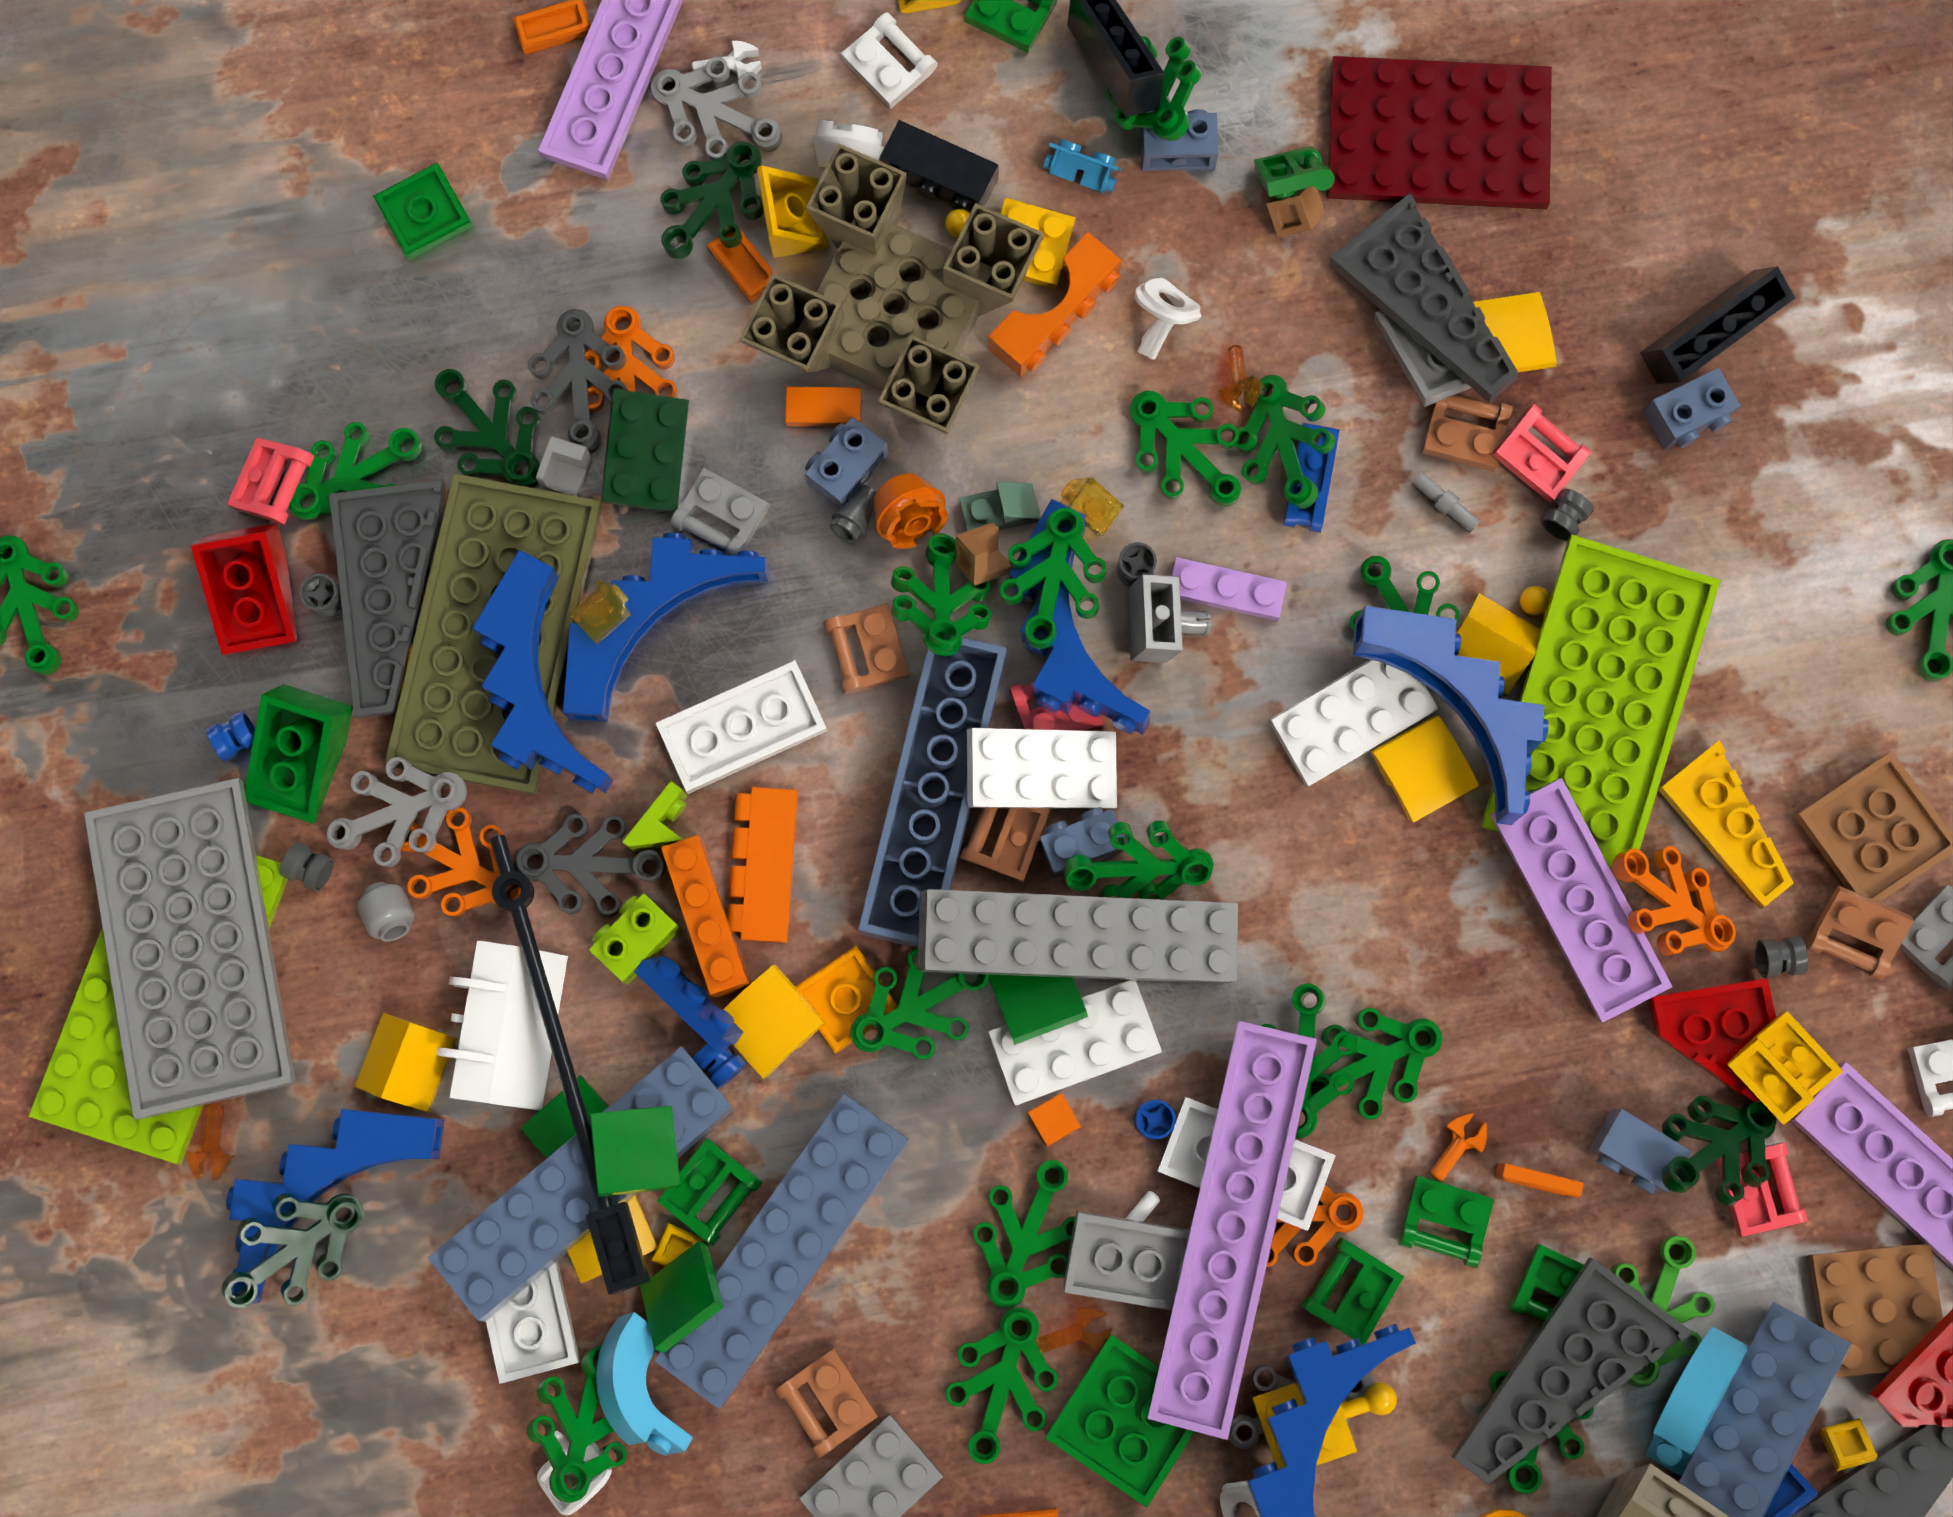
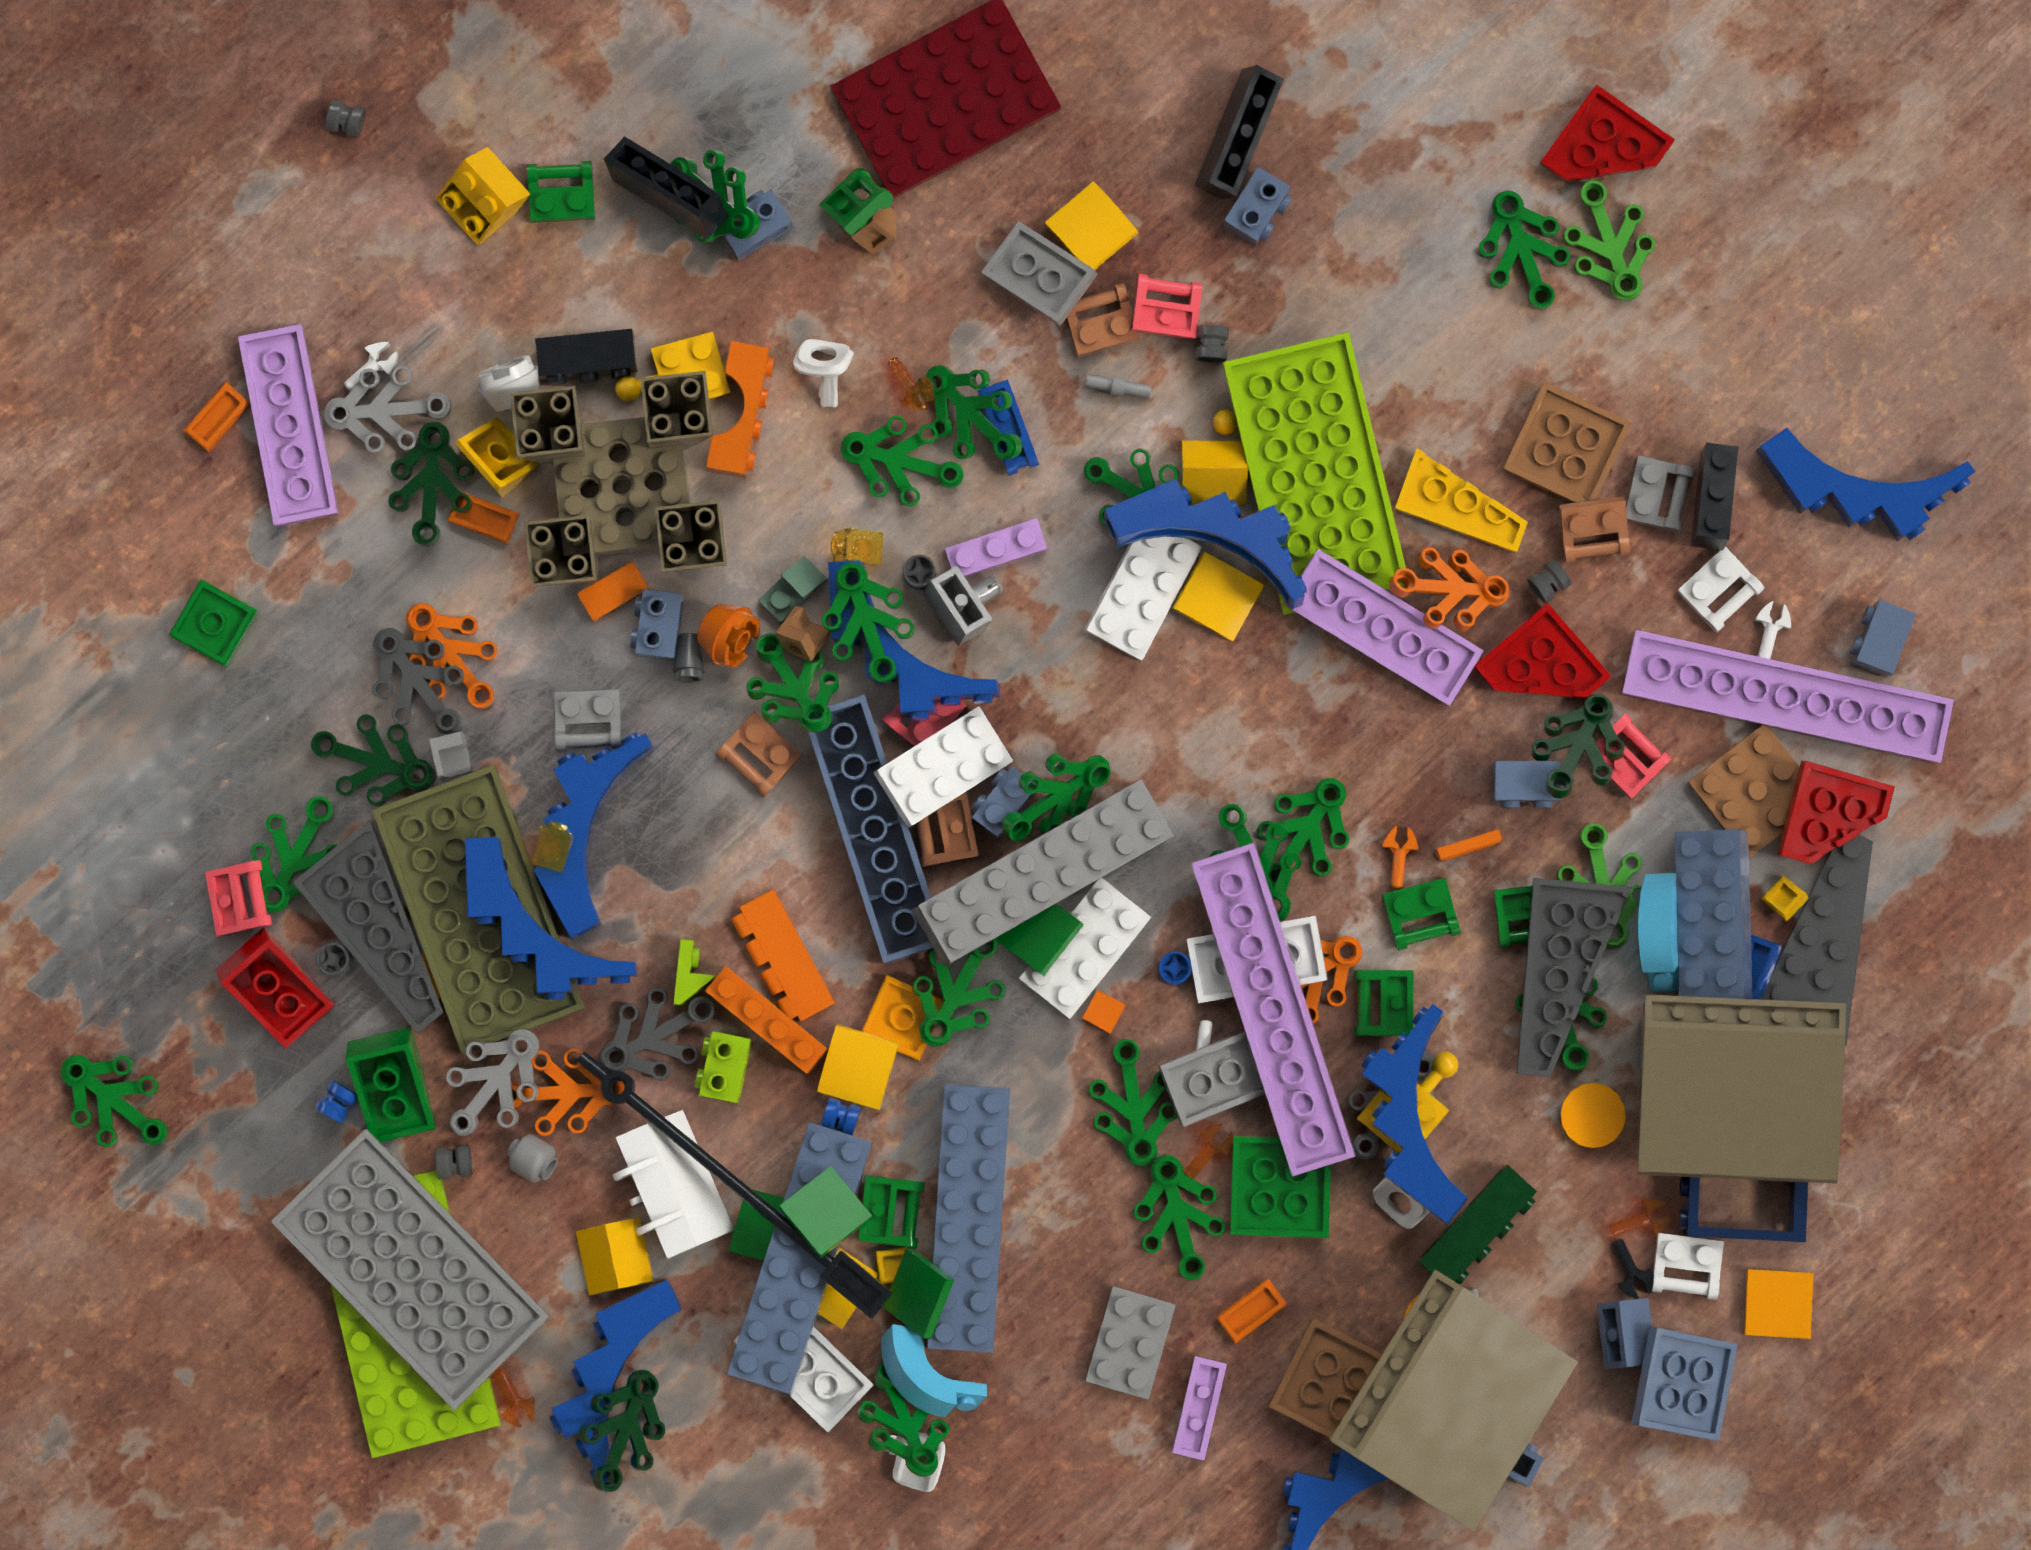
camera: 35 degrees left, 5 degrees up
dark green plate [600,389,689,513] -> none
blue plate [634,956,743,1050] -> none
white plate [656,660,828,794] -> none
nougat plate [774,1347,879,1459] -> none
white plate [841,12,938,109] -> none
dark azure hinge [1043,139,1122,194] -> none
dark grey wing [1329,193,1519,403] -> none
yellow slope [1727,1009,1843,1125] -> none

